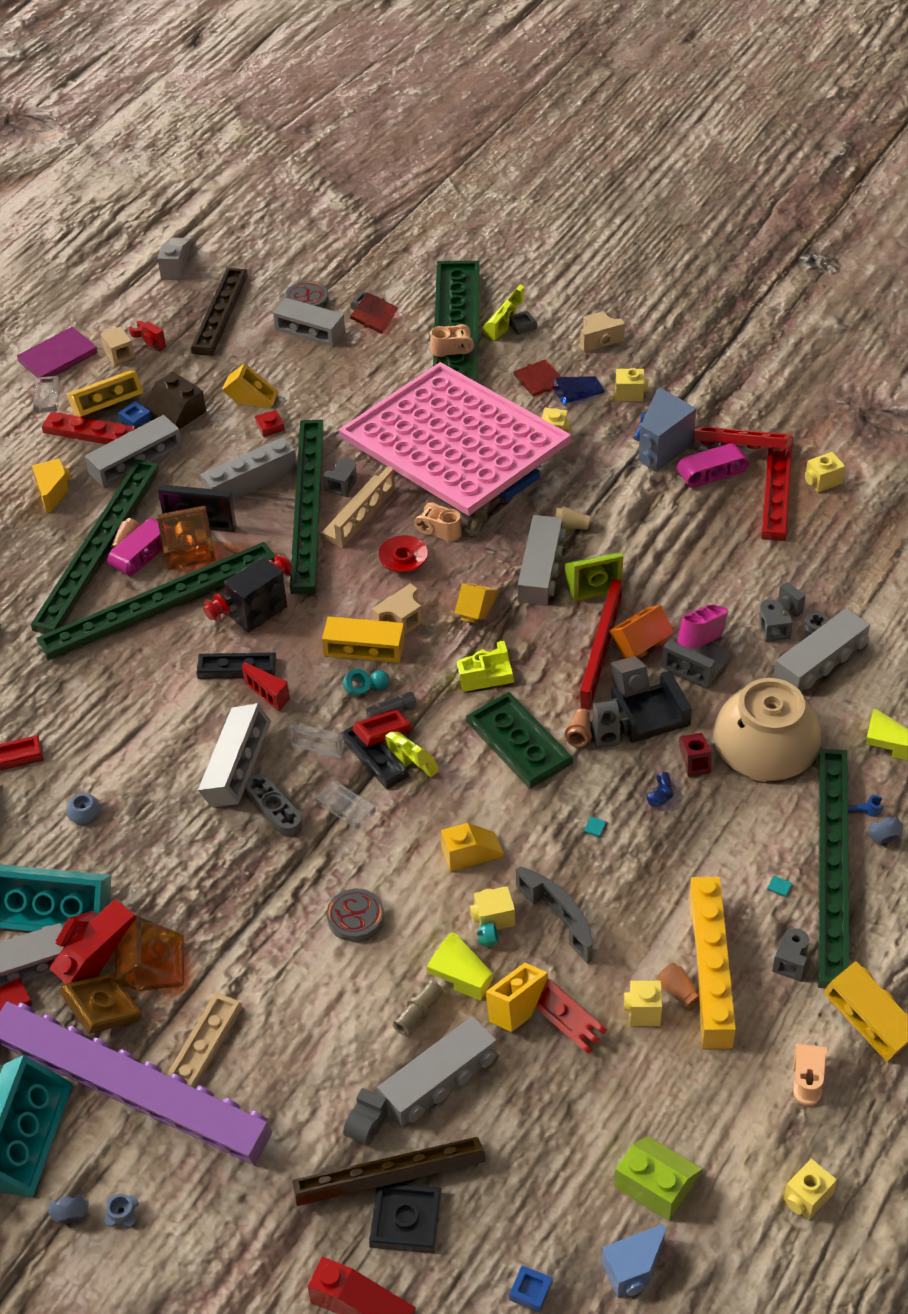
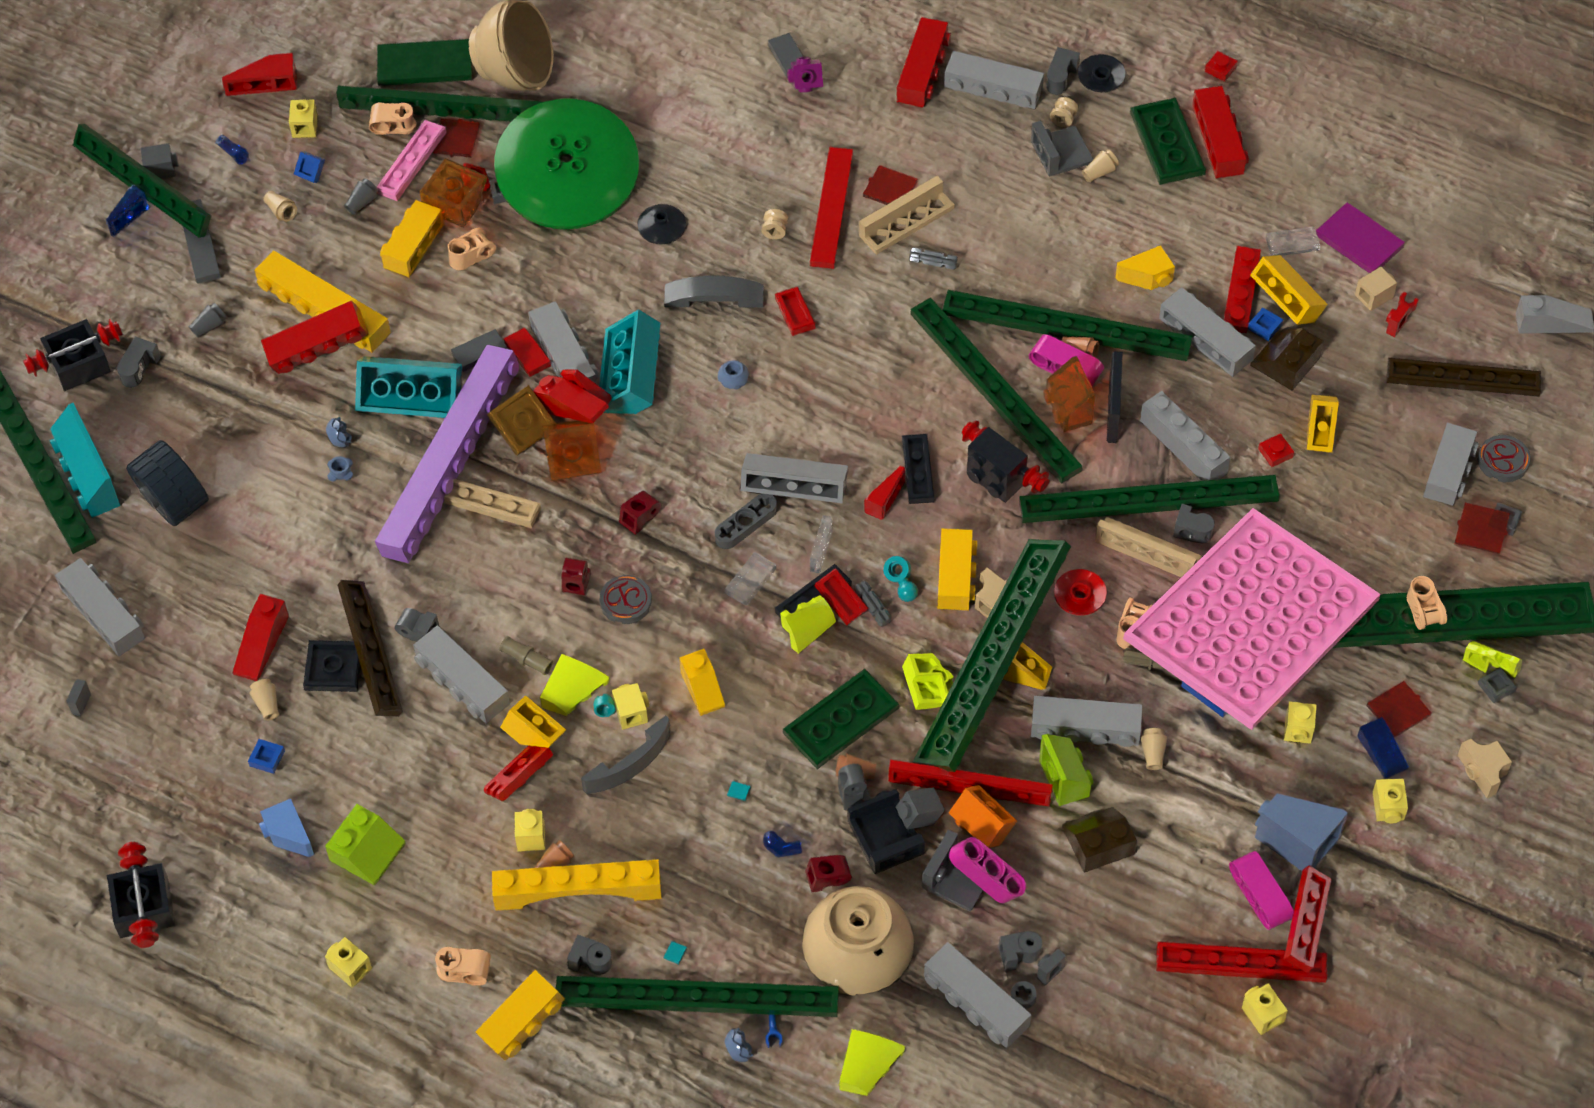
camera: 85 degrees right, 10 degrees up
none -> tan cone [249,679,279,720]
none -> dark red leg [561,558,591,596]
none -> dark red leg [619,491,661,535]
none -> dark green plate [912,539,1071,772]
none -> dark brown slope [1062,807,1137,873]

